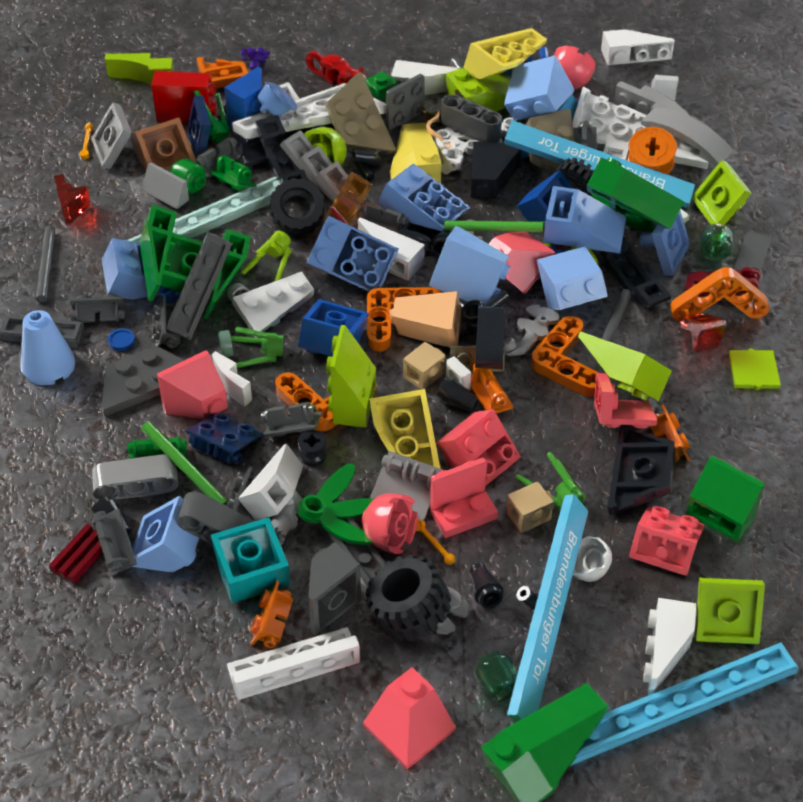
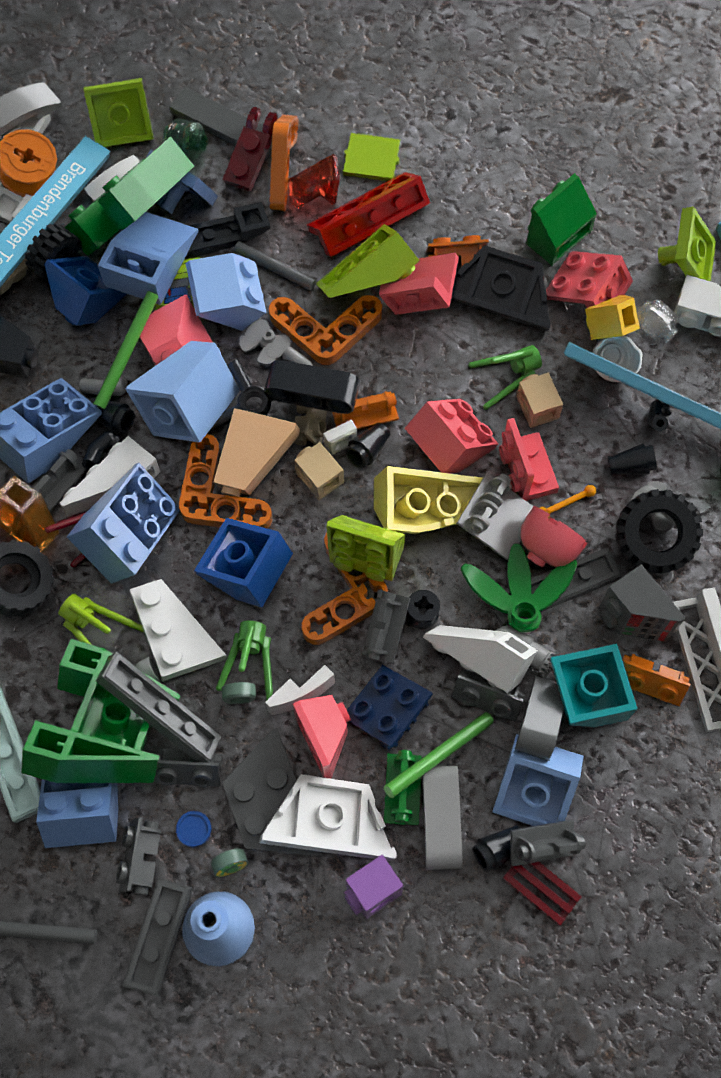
camera: 80 degrees left, 20 degrees up
none -> sand green tile [211,848,249,877]
none -> white wing [259,774,396,862]
none -> red fence [307,172,430,257]
none -> medium lavender brick [344,854,404,919]
none -> yellow slope [585,295,640,340]
none -> clear head [634,299,678,345]

